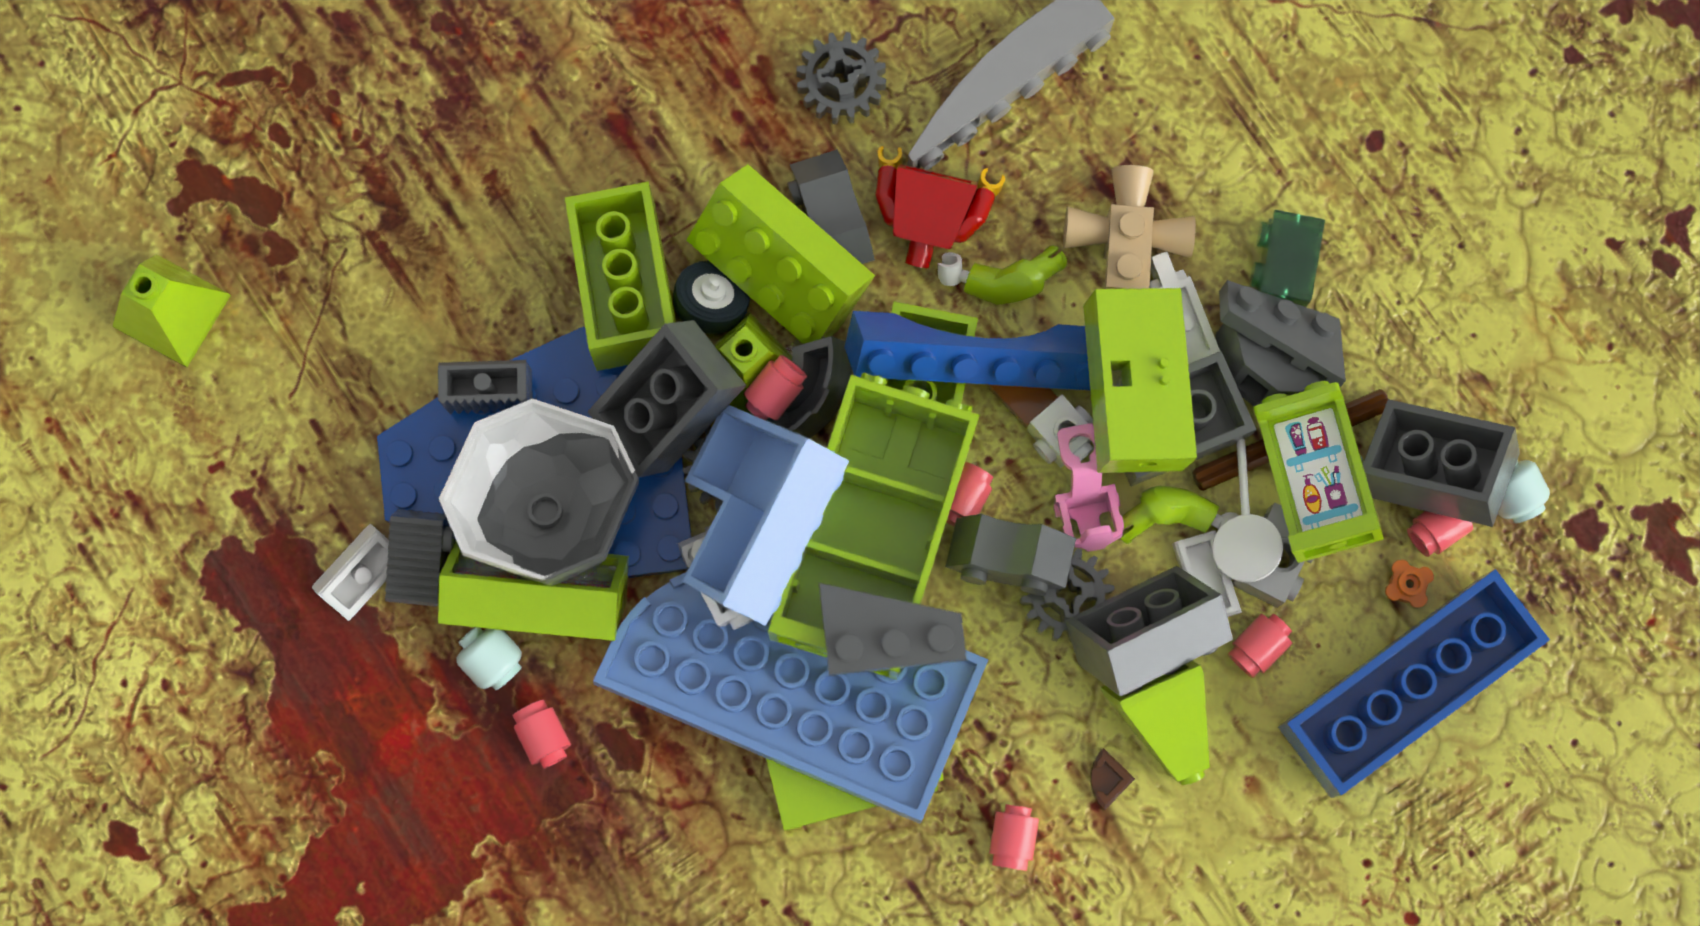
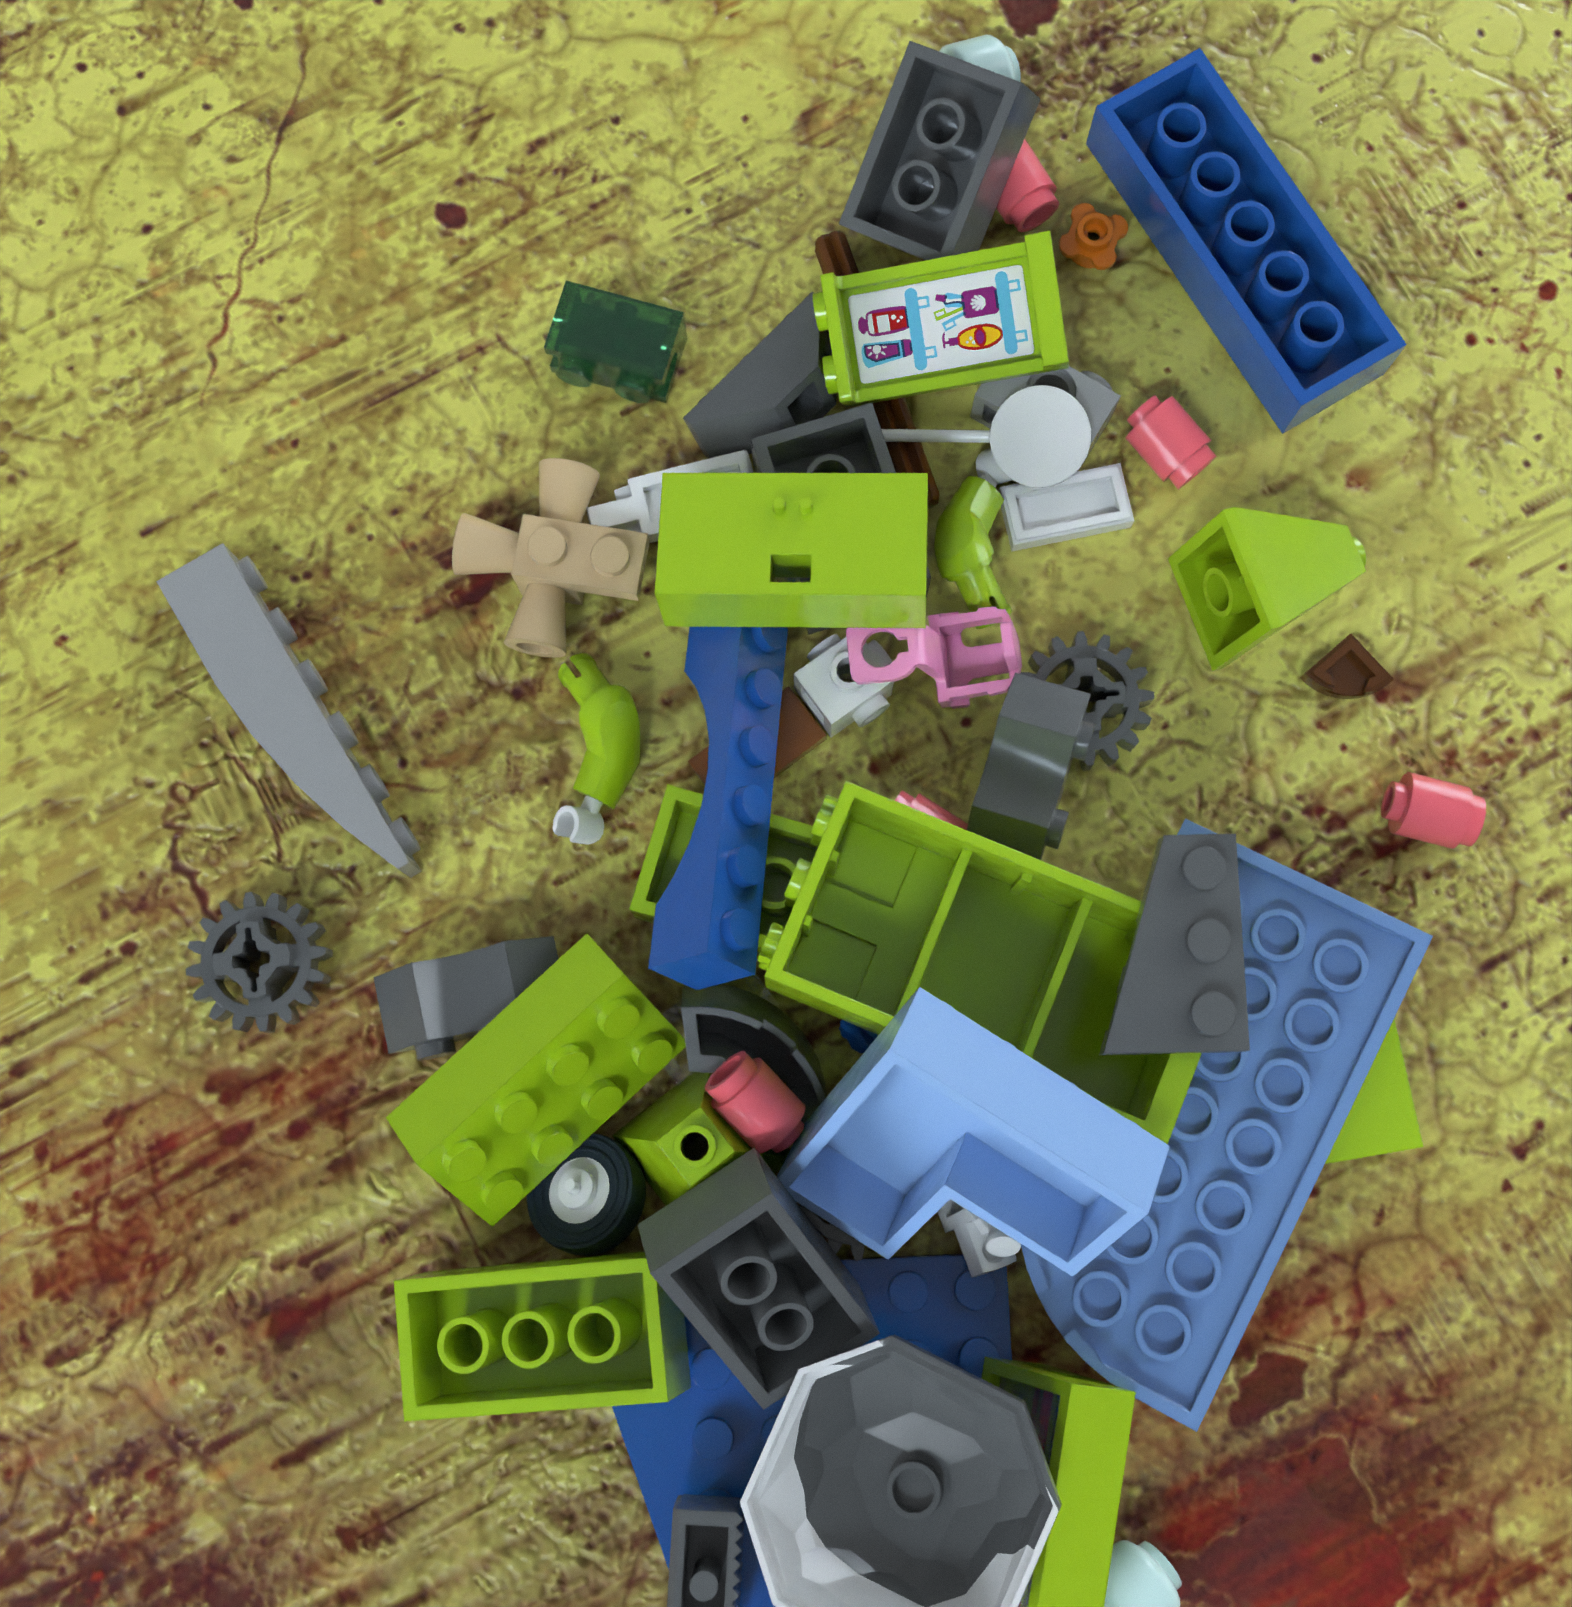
camera: 80 degrees left, 0 degrees up
coral brick [512,700,571,768] -> none
red torso [875,146,1005,268] -> none
dark grey brick [1065,566,1233,697] -> none
dark grey wing [1219,280,1346,387] -> none

